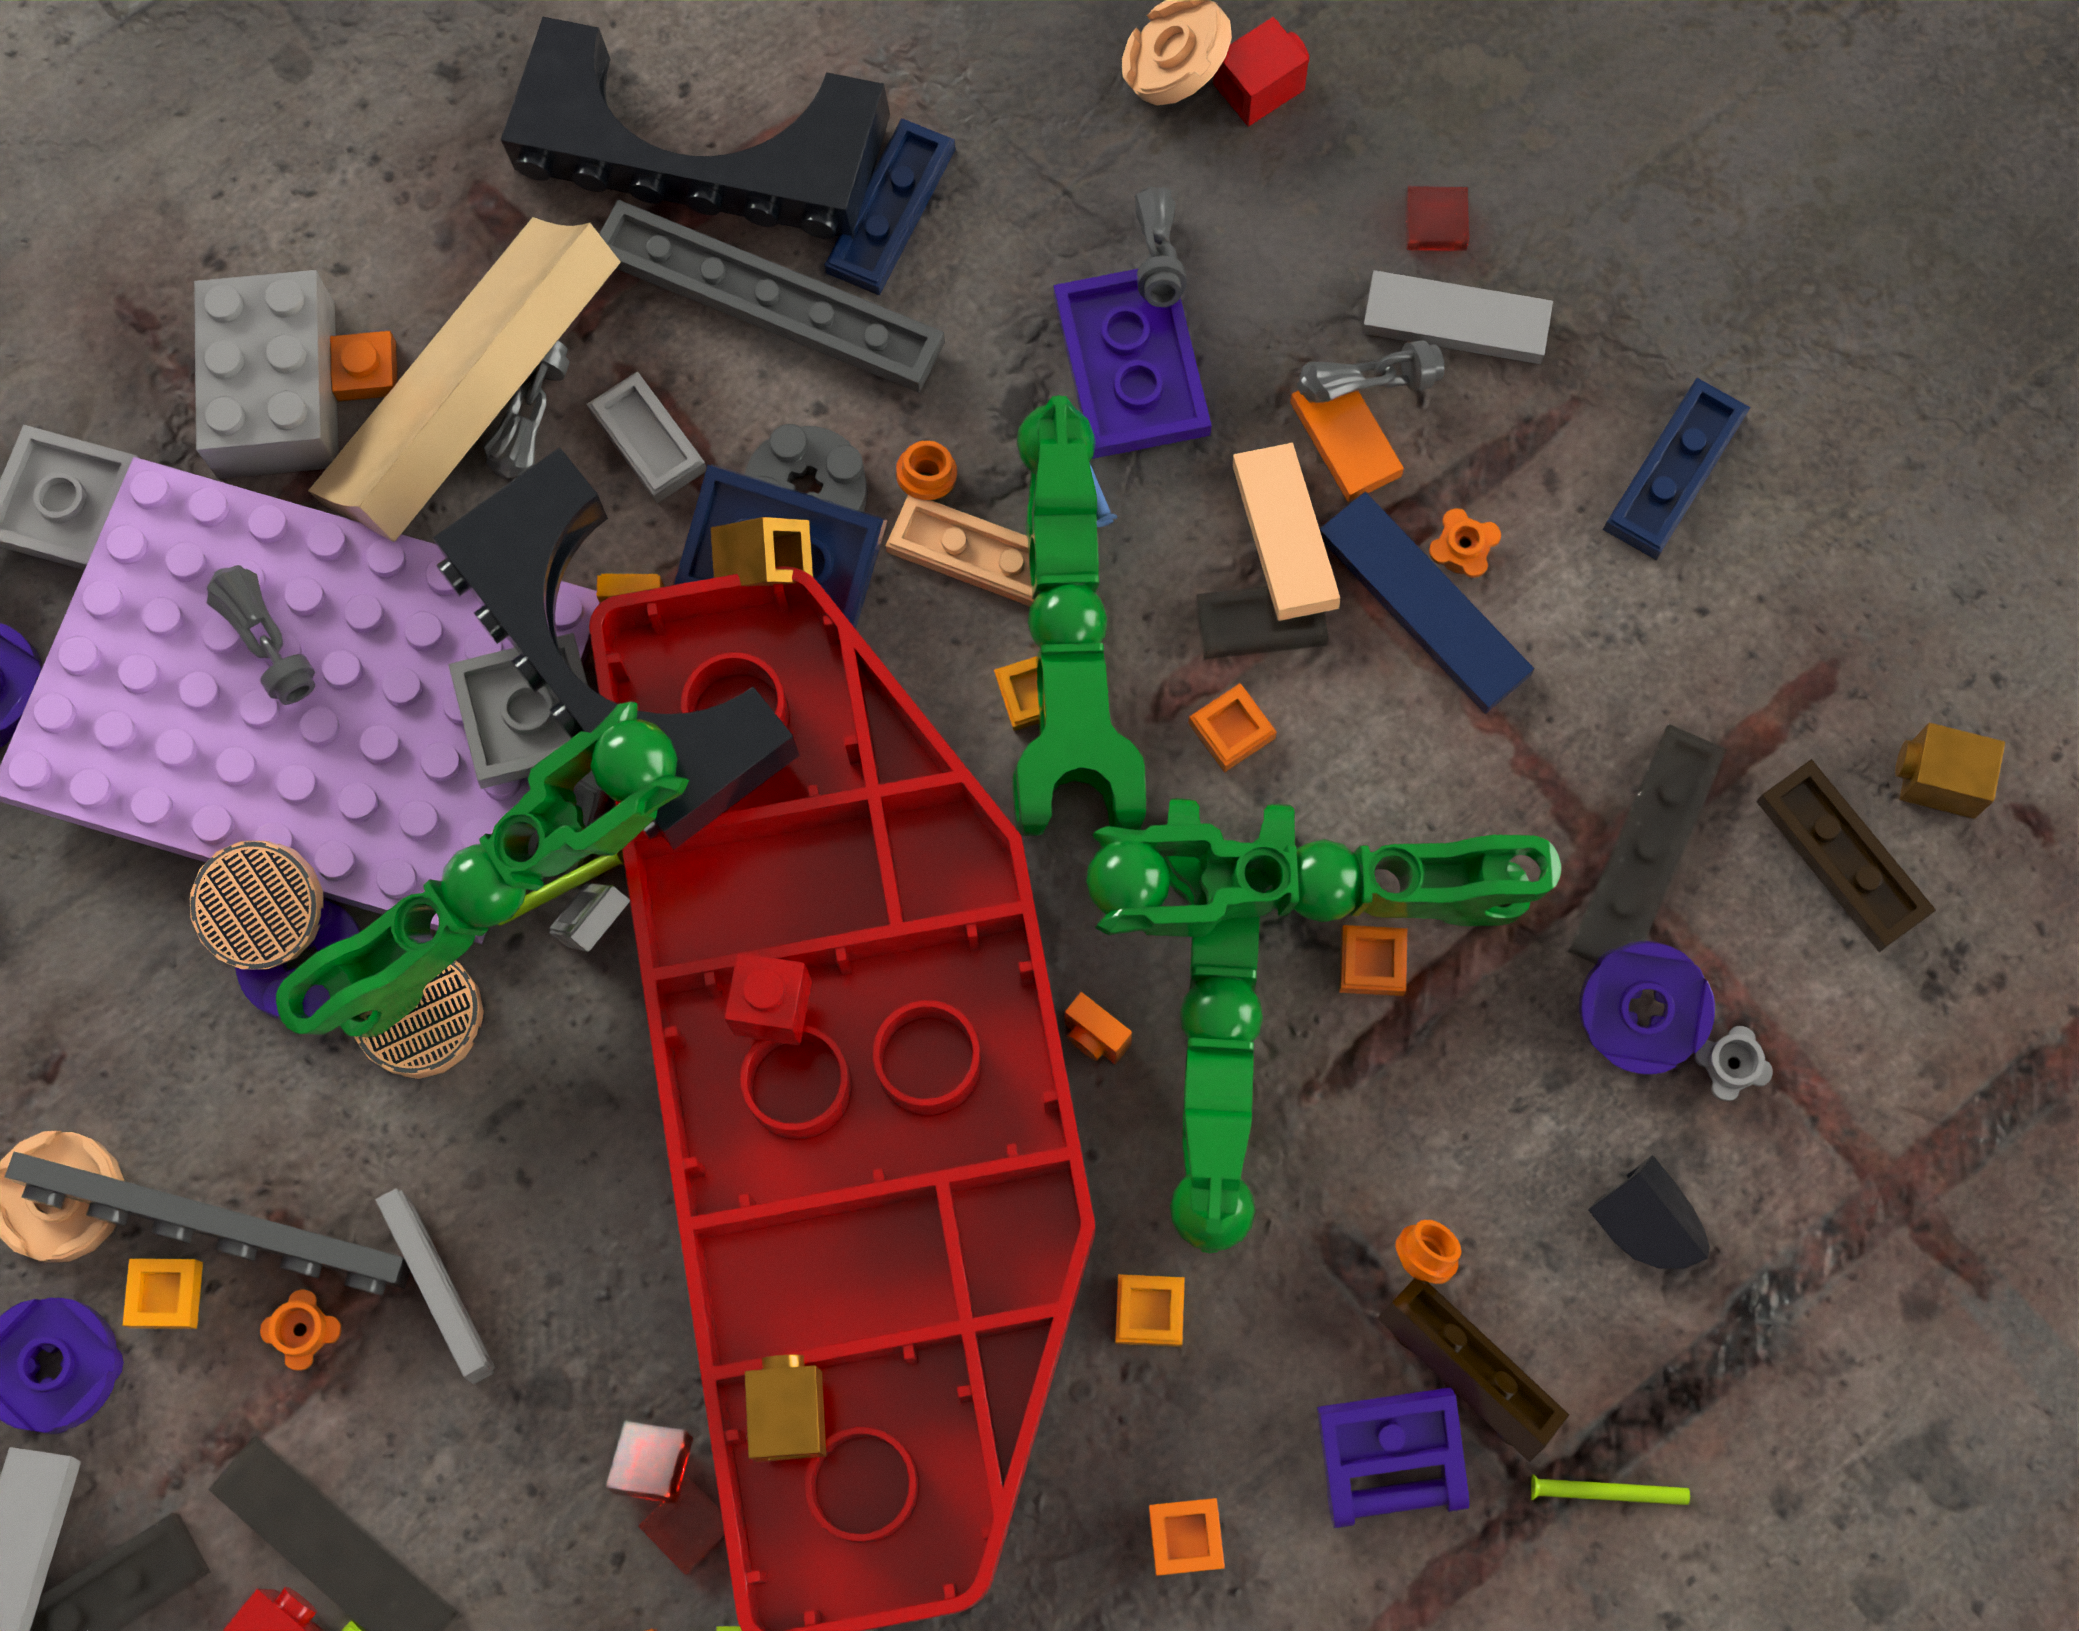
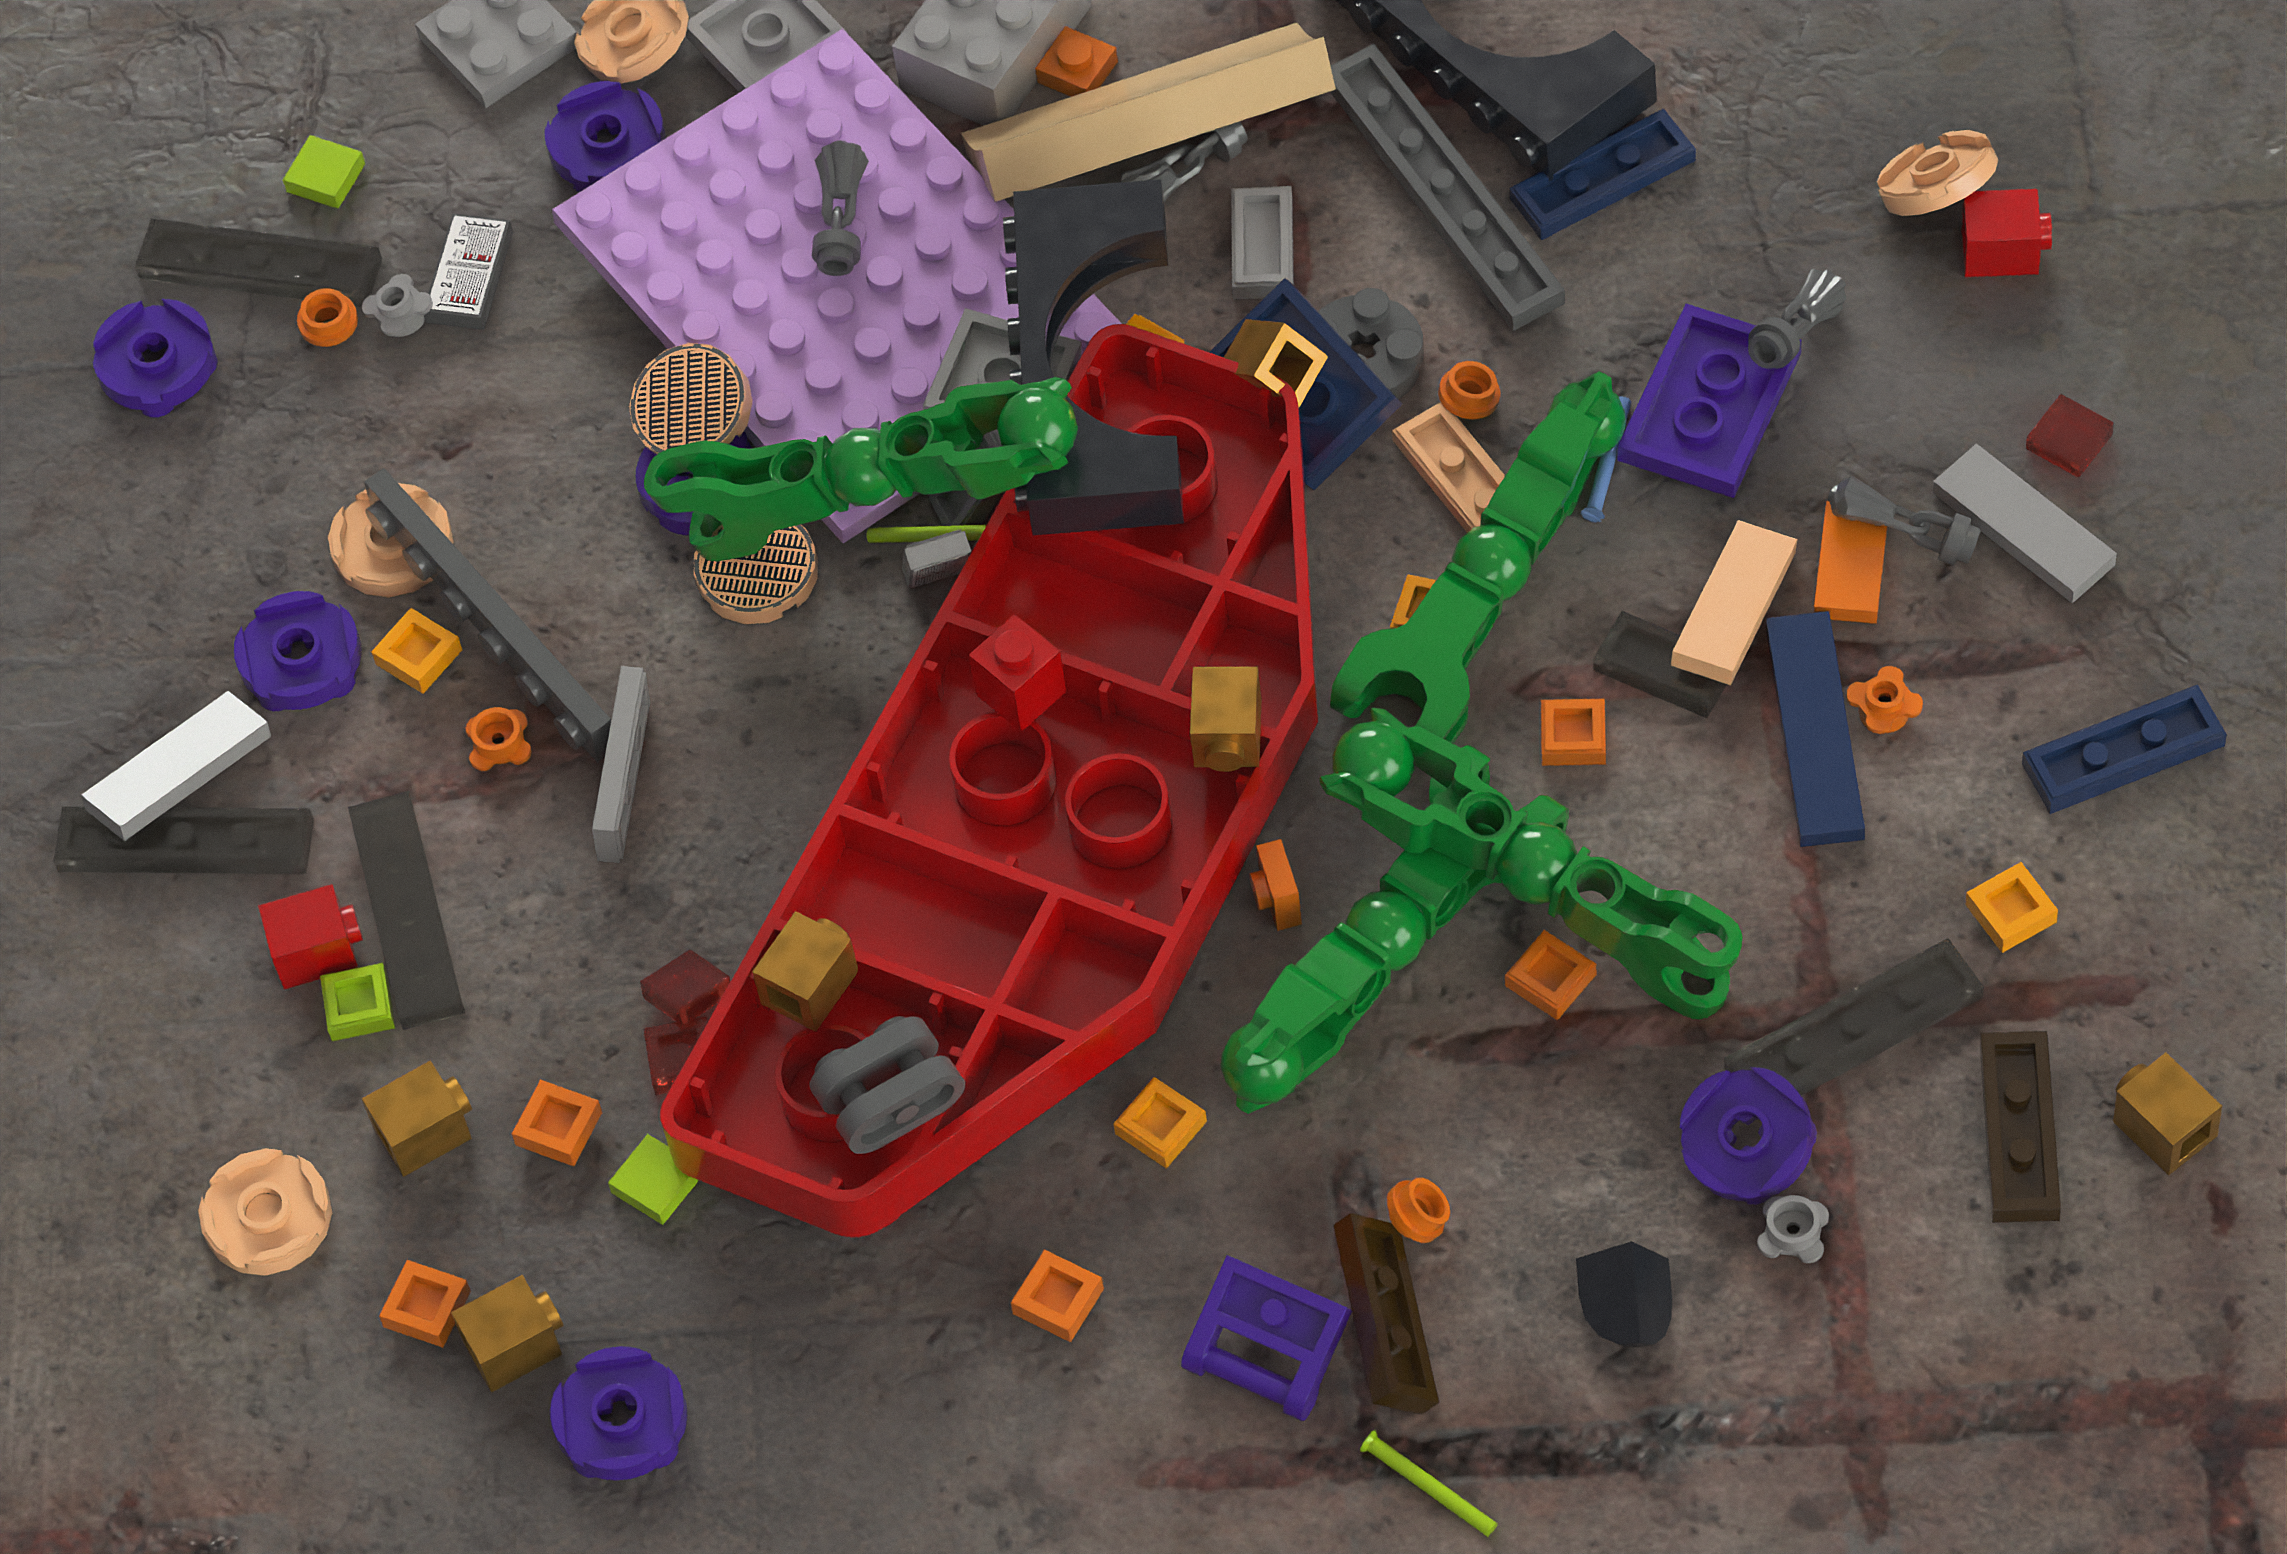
camera: 40 degrees right, 15 degrees down
none -> dark grey brick [809,1016,965,1154]
none -> pearl gold brick [1190,667,1262,772]
none -> light orange plate [1965,862,2058,953]

